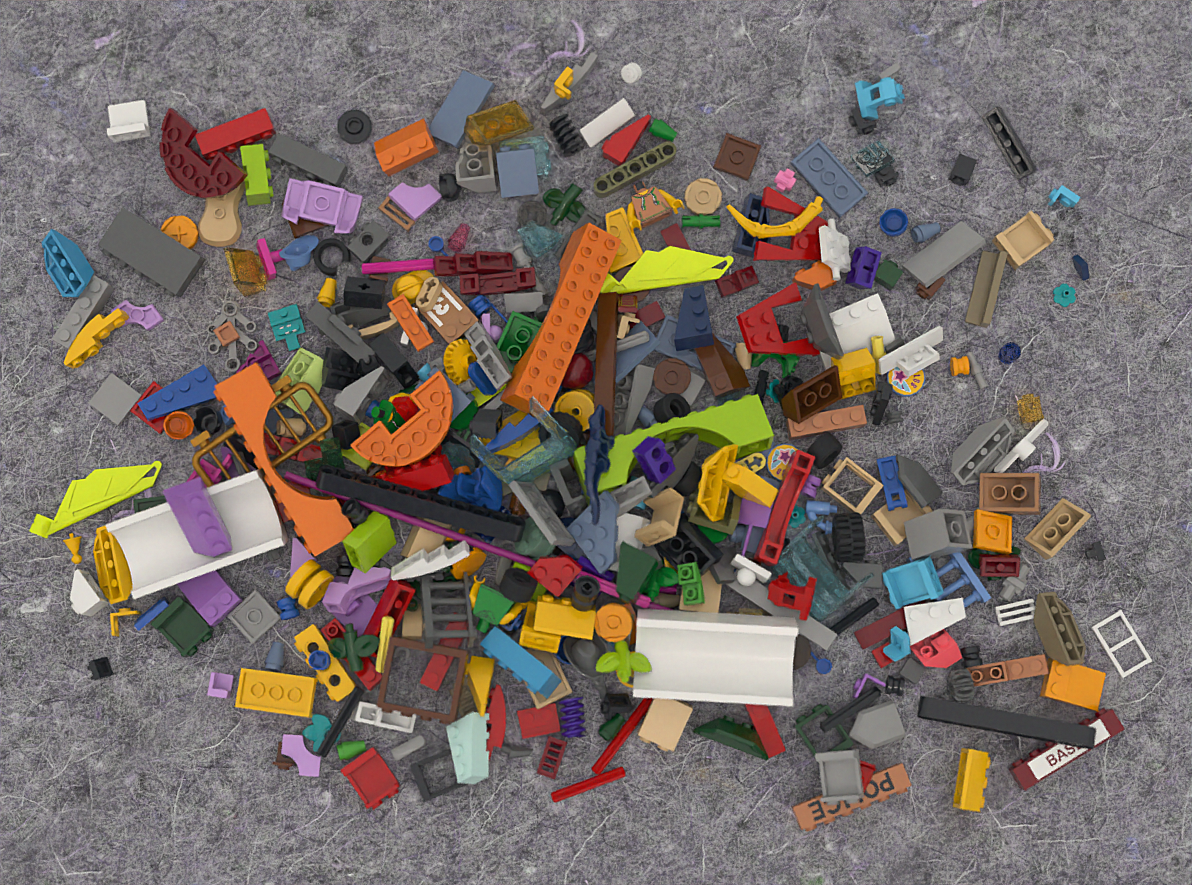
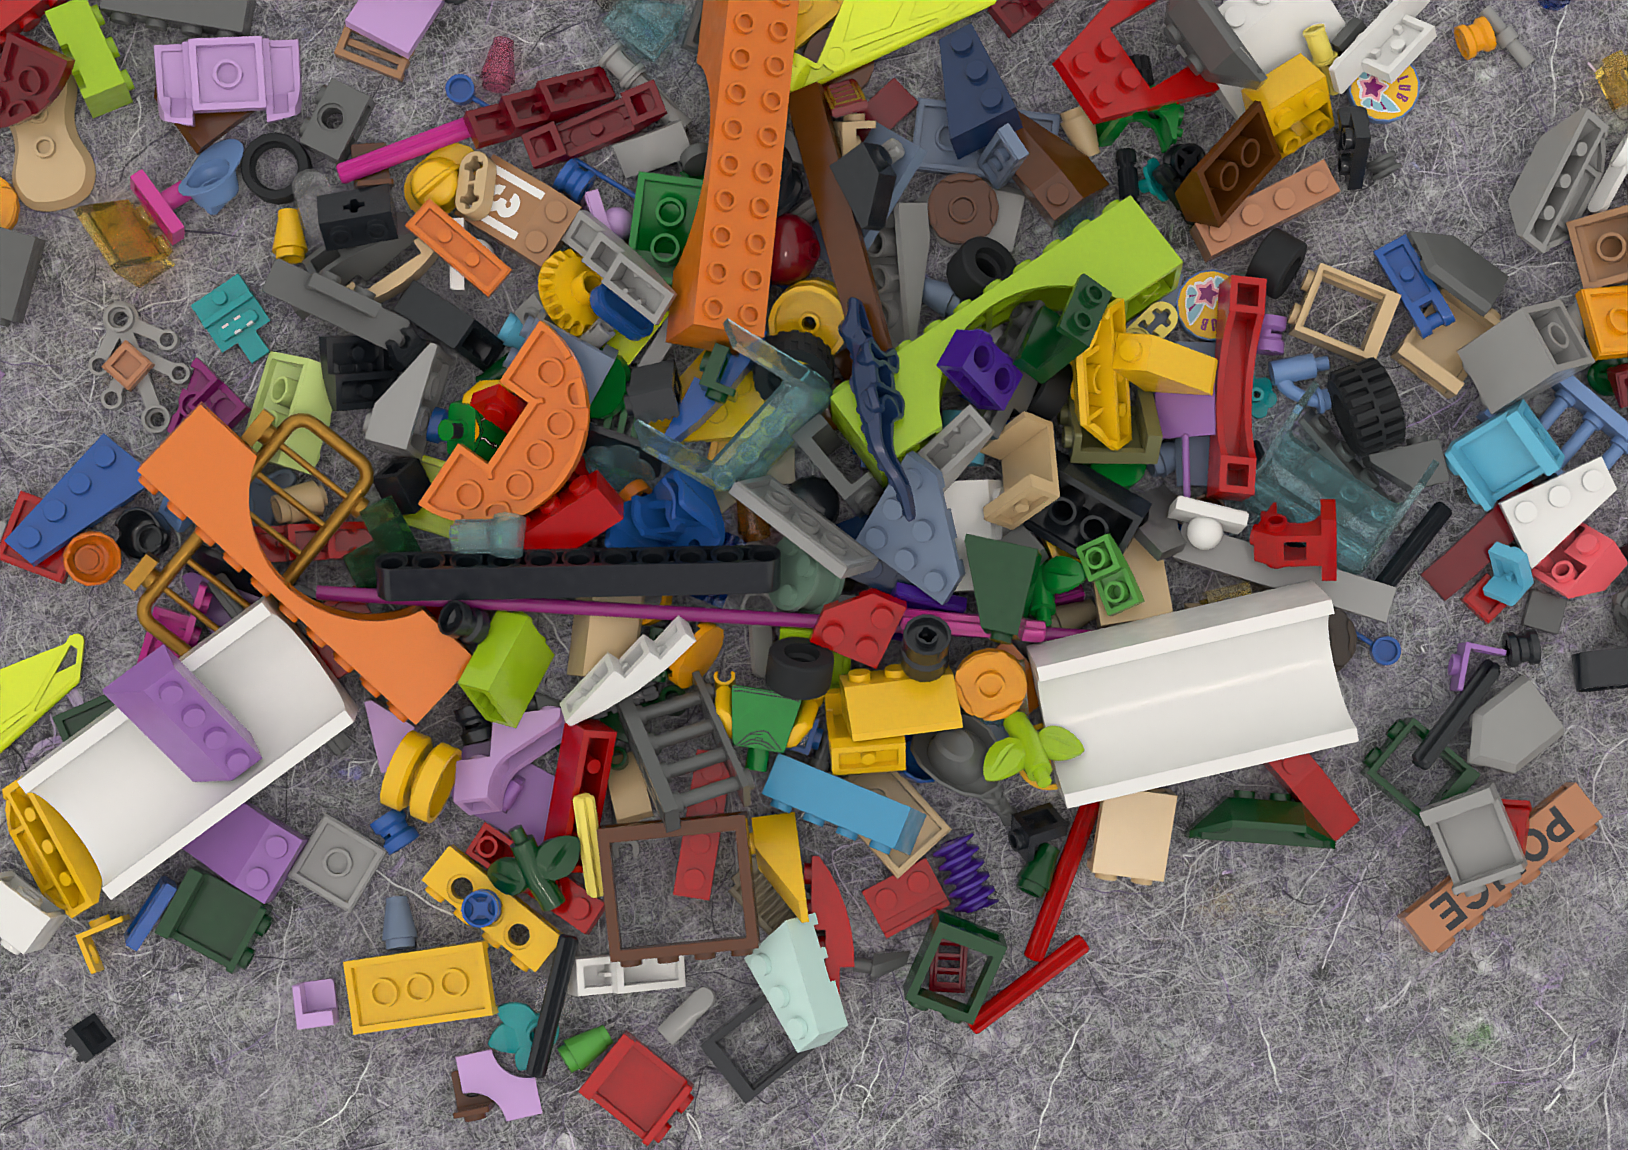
camera: 20 degrees left, 5 degrees up
none -> clear light blue piece [449,512,527,559]
none -> dark green bracket [699,343,738,404]
none -> black slope [829,142,897,231]
none -> dark green window [903,909,1008,1025]
none -> sand blue tile [977,123,1029,190]
none -> dark green panel [1013,273,1112,384]

